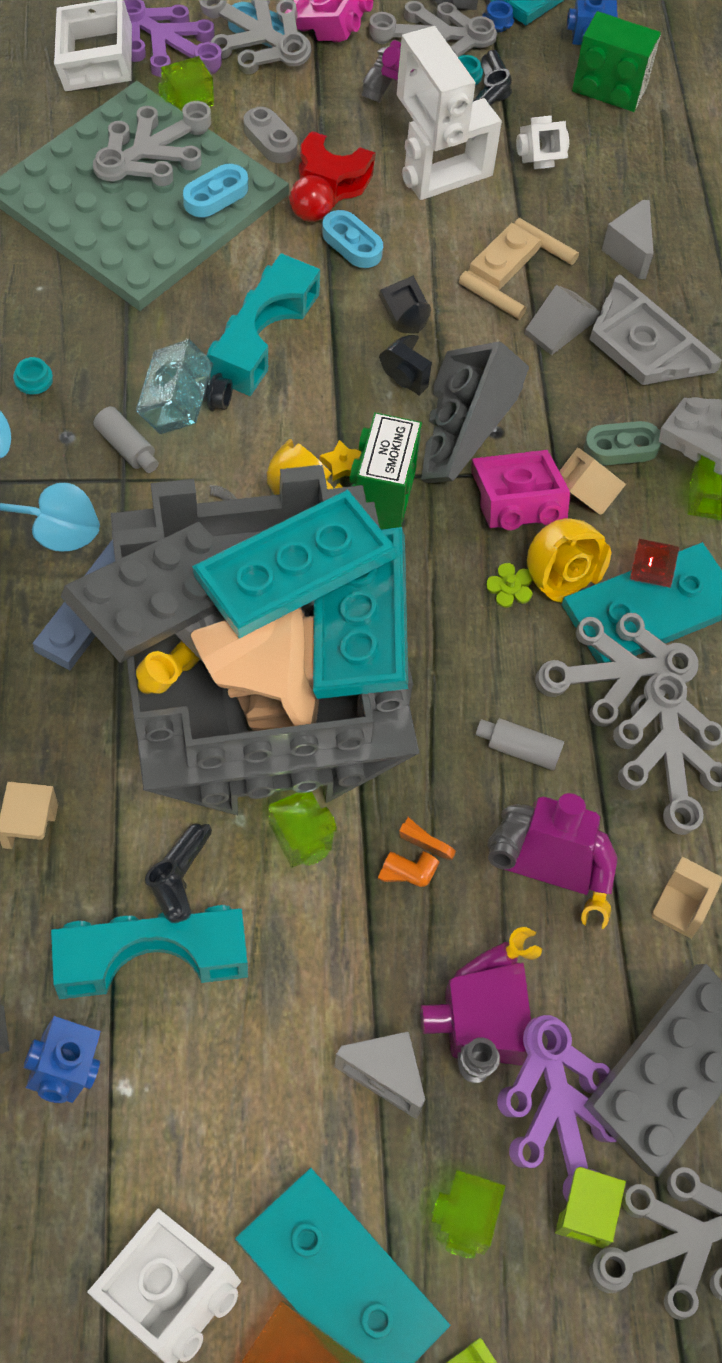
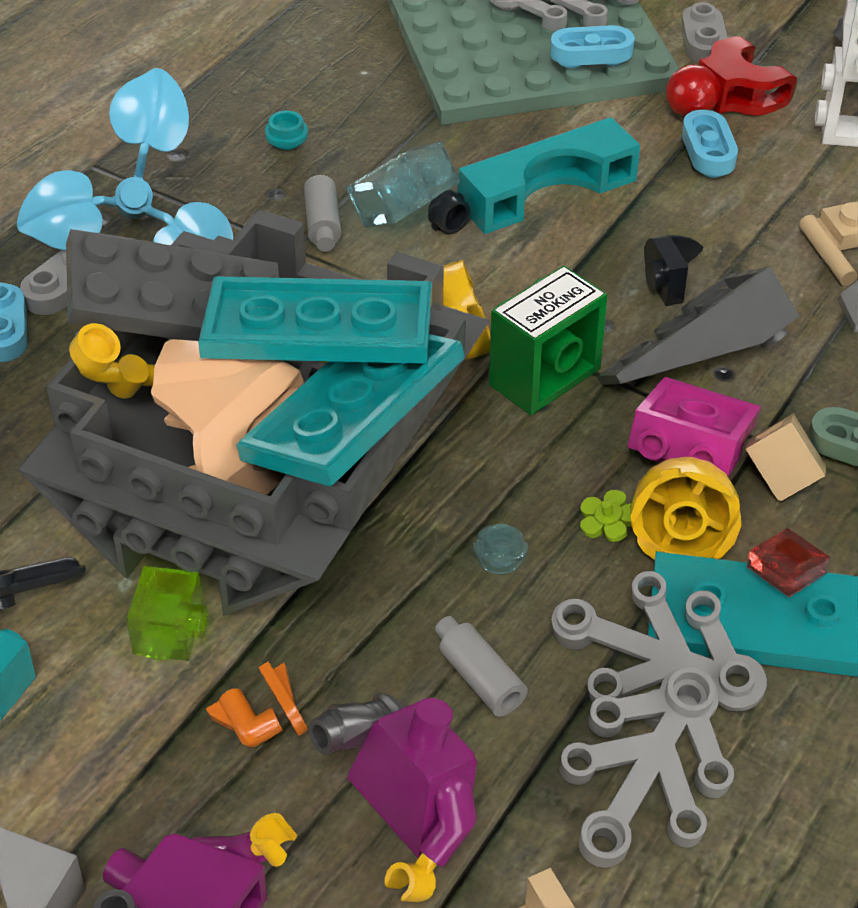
camera: 40 degrees right, 15 degrees down
black plate [379,275,431,334] -> none
none -> clear light blue plate [473,524,528,574]

